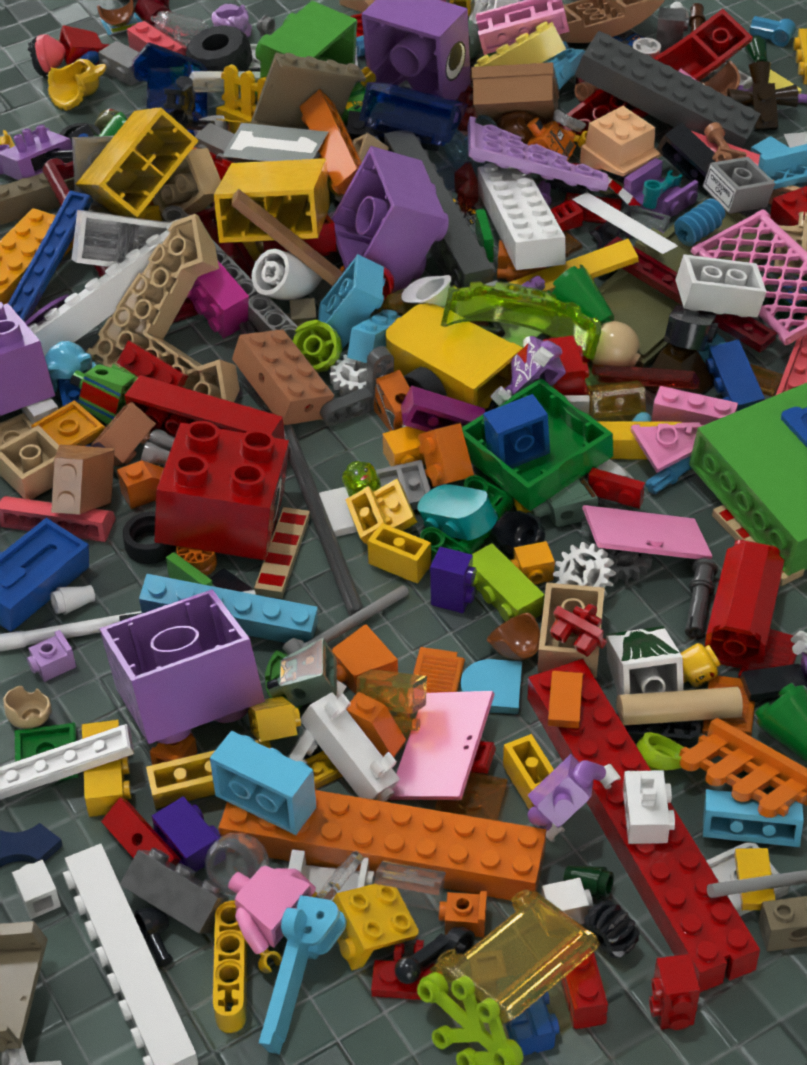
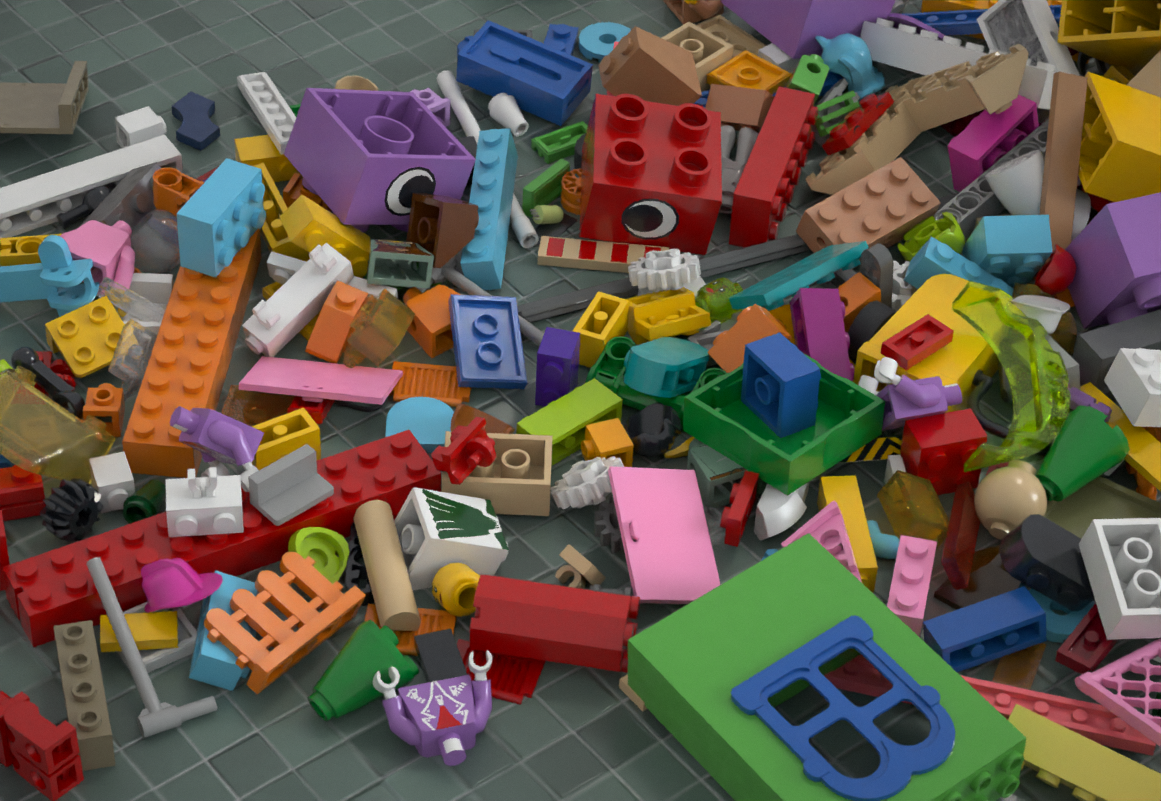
camera: 80 degrees right, 5 degrees down
orange tile [548,671,583,728] -> none
none -> dark pink piece [141,558,223,613]
none -> orange piece [153,168,204,216]
none -> light grey panel [248,444,334,526]
none -> reddish brown slope [406,193,479,268]
none -> tile [448,294,527,389]
none -> yellowish green piece [530,205,564,224]
none -> bright green tile [531,121,588,164]
none -> tan tile [555,544,606,589]
none -> white gear [628,248,701,292]
none -> teal tile [729,241,869,311]
none -> red plate [880,314,954,371]

